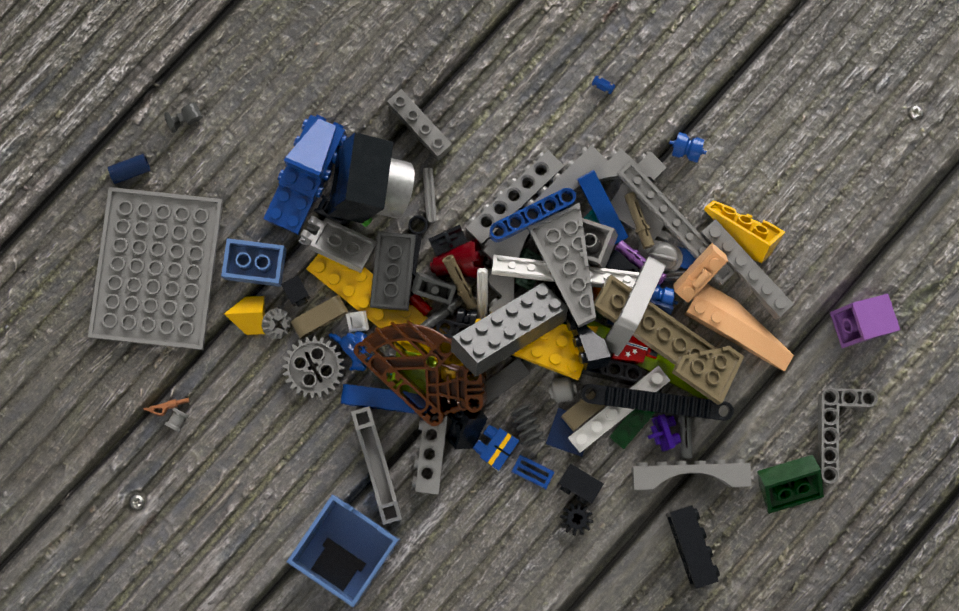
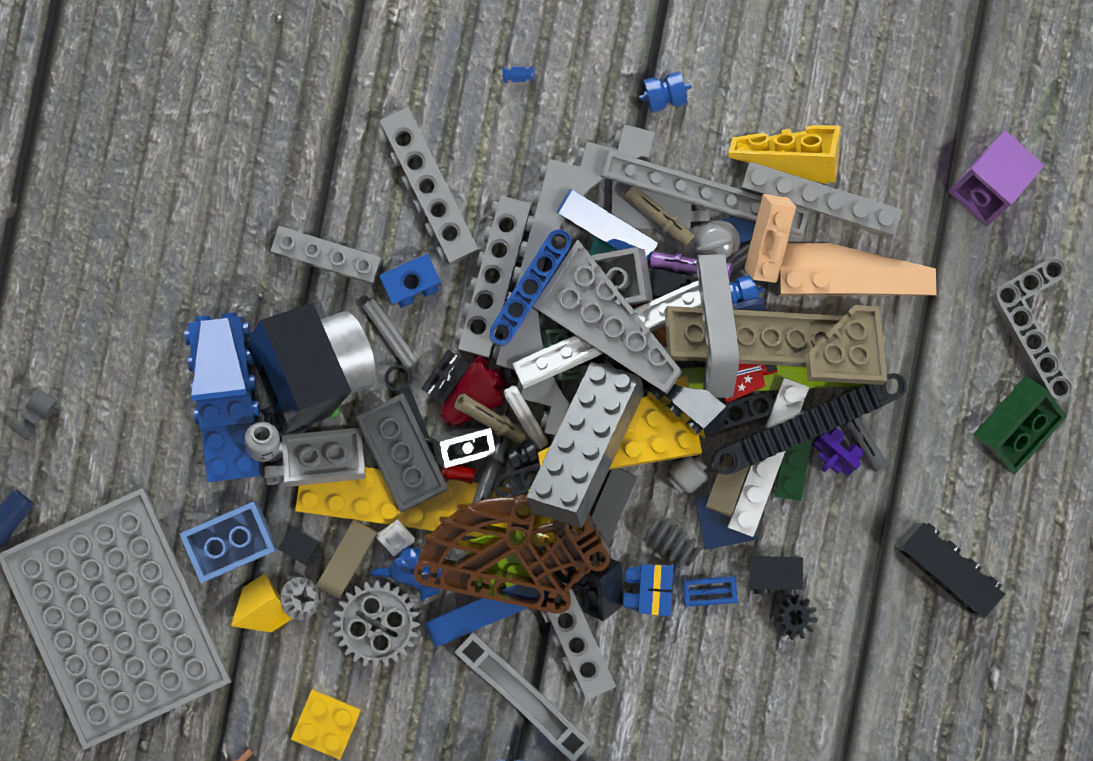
camera: 35 degrees left, 5 degrees up
light grey arch [632,459,752,491] -> none
none -> light grey head [244,422,280,462]
none -> yellow plate [291,689,362,760]
none -> light grey brick [378,107,479,265]
none -> blue brick [379,254,442,308]

